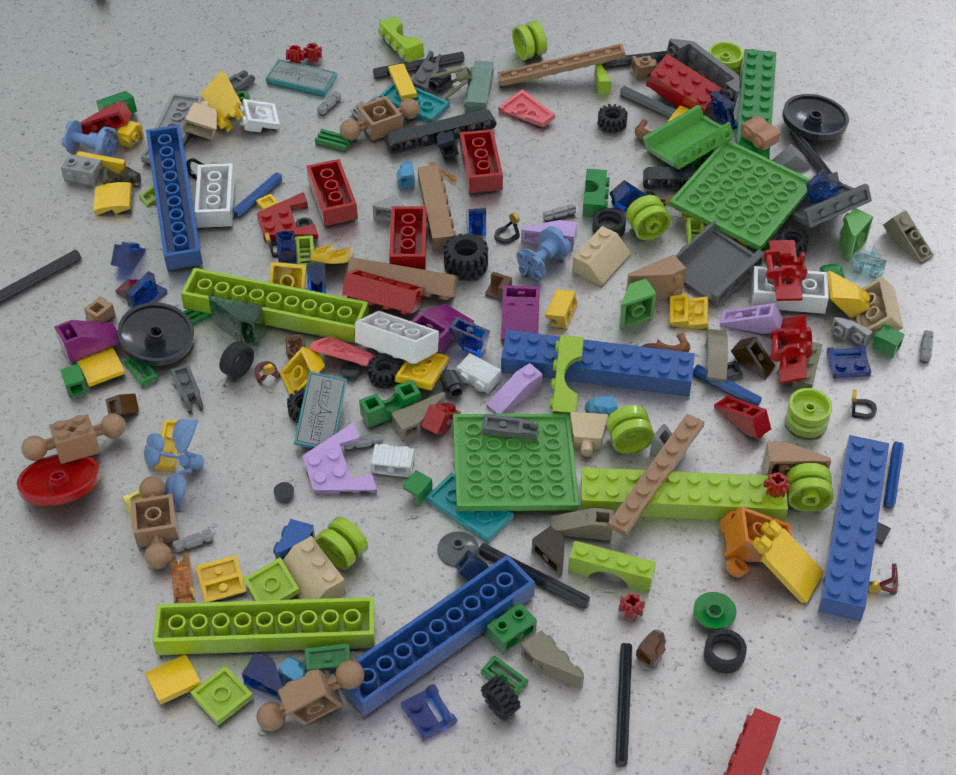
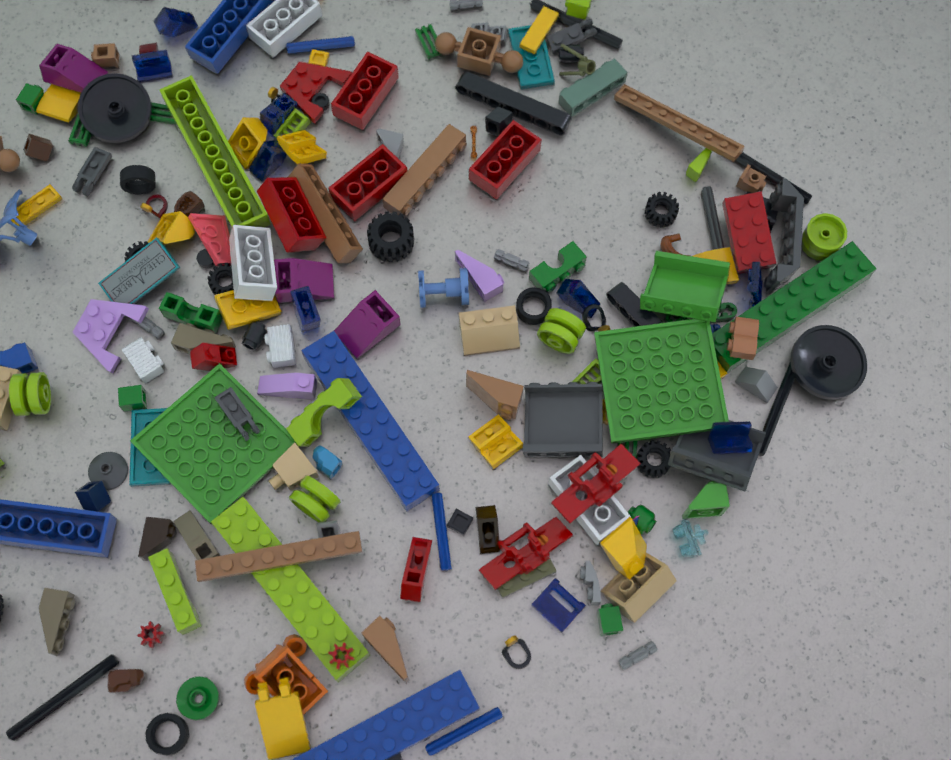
camera: 45 degrees right, 20 degrees up
clear green slope [208,296,266,347] -> none
black tile [274,482,294,502] -> none
dark azure rock [396,161,415,189] -> none
clear blue slope [466,207,486,236] -> none
black axle [478,543,590,607] -> none
green tile [481,655,529,695] -> none
reddish brown panel [485,272,512,301] -> none
green brick [487,603,537,655] -> none
black piece [494,212,520,244] -> none
coral wing [498,90,555,127] -> none
lime wheel [512,20,547,60] -> none
yellow hinge [545,289,578,330] -> none
bright green slope [619,279,656,329] -> none
dark orange piece [641,333,690,352] -> none
dark tan slope [706,328,728,382] -> none
lavender slope [720,303,783,334] -> none
lime wheel [785,388,833,438] -> none
lime wheel [786,463,834,512] -> none
dark tan slope [883,210,934,263] -> none

